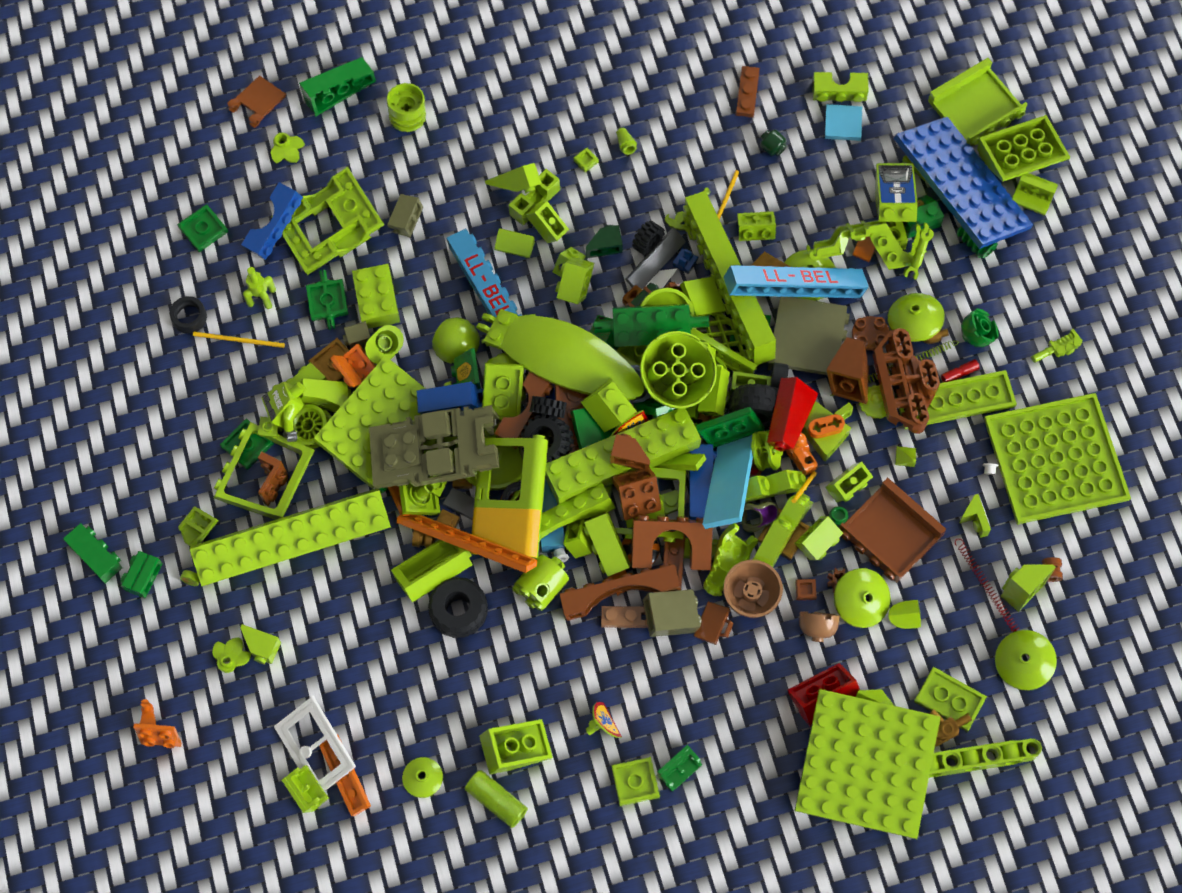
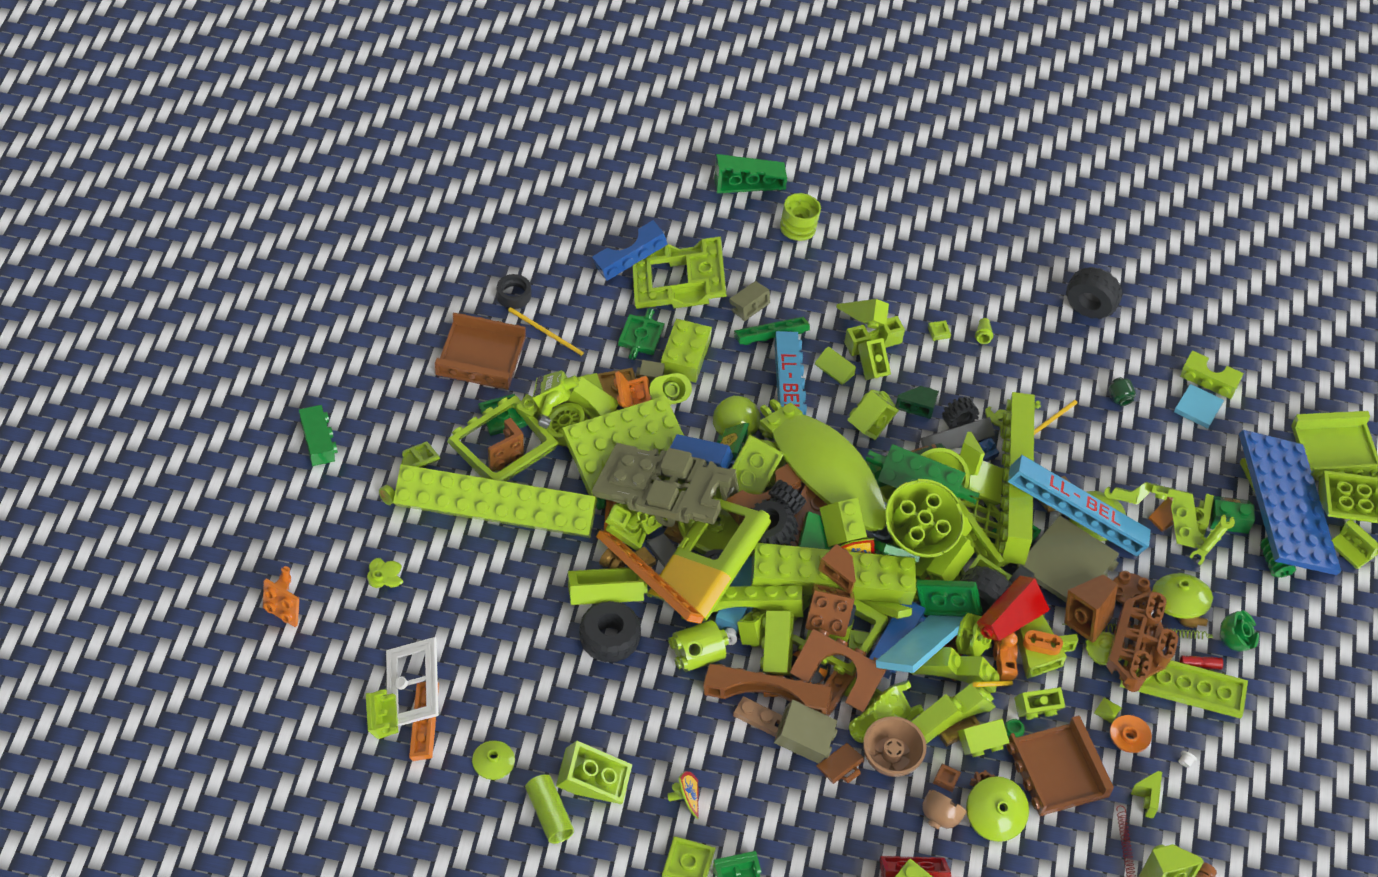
camera: 20 degrees right, 15 degrees down
green brick [121,551,163,599] -> none
green tile [177,204,229,252] -> none
dark orange flag [227,75,286,128] -> none
lime slope [240,624,281,665] -> none
lime plant [243,267,276,309] -> none
lime plate [271,132,305,163] -> none
dark orange plate [736,66,760,118] -> none
lime bracket [737,211,776,241] -> none
olive piece [742,501,779,532] -> none
slope [875,163,918,222] -> none
lime brick [888,600,921,629] -> none
lime plate [984,393,1131,525] -> none
lime piece [1031,329,1082,363] -> none
none -> dark orange panel [435,312,526,390]
none -> lime tile [605,504,632,532]
none -> green plate [734,317,810,345]
none -> lime slope [960,432,985,475]
none -> black tyre [1066,267,1123,319]
none -> orange dish [1110,715,1152,753]

